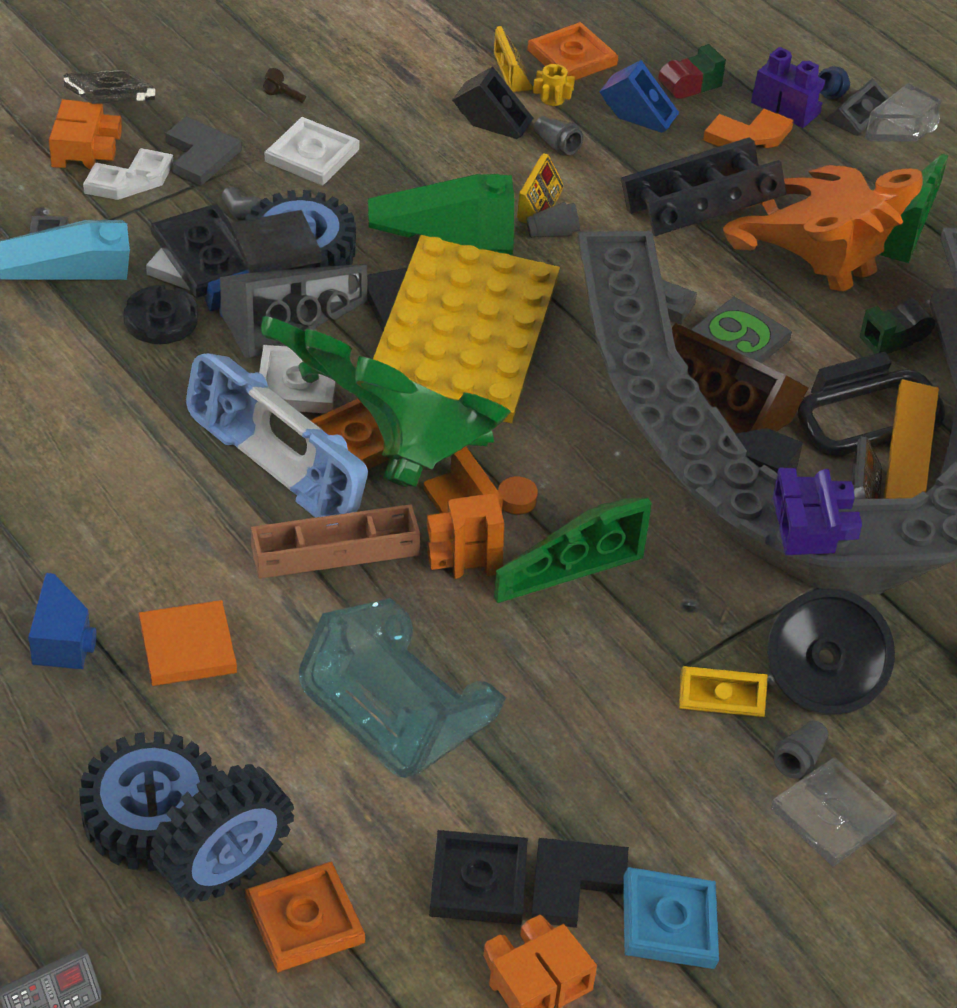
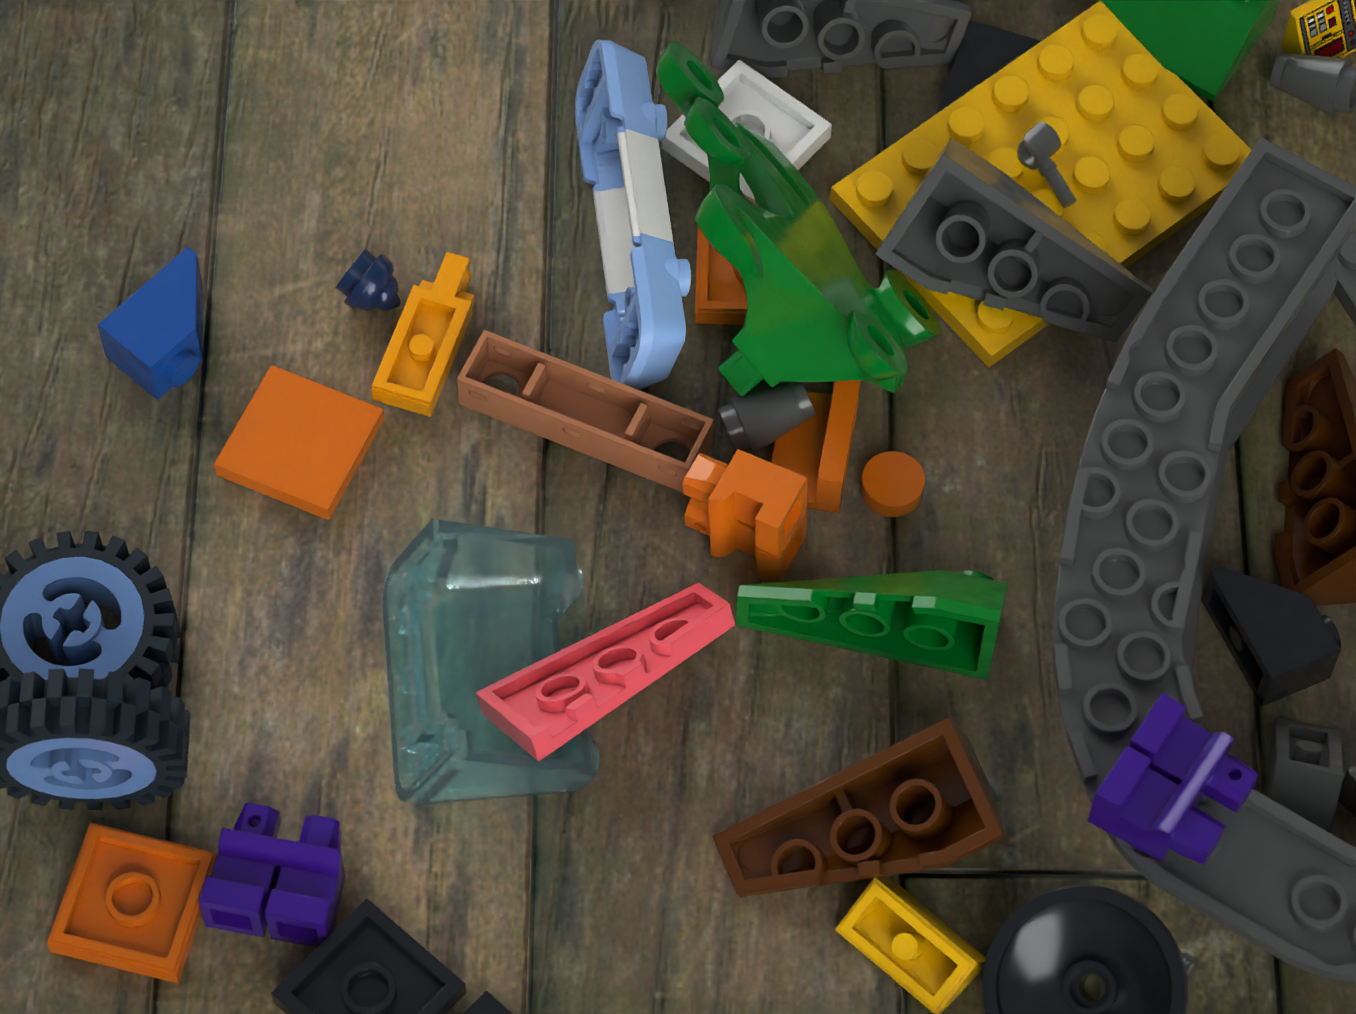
camera: 40 degrees right, 15 degrees up
none -> dark purple hips [198,802,346,948]
none -> dark blue plate [335,249,401,311]
none -> light orange hinge [371,252,475,417]
none -> coral wing [475,582,735,762]
none -> reddish brown wedge [712,717,1006,897]
none -> dark grey cone [717,382,816,455]
none -> dark grey wedge [875,137,1153,343]
none -> dark grey hand [1017,122,1076,208]

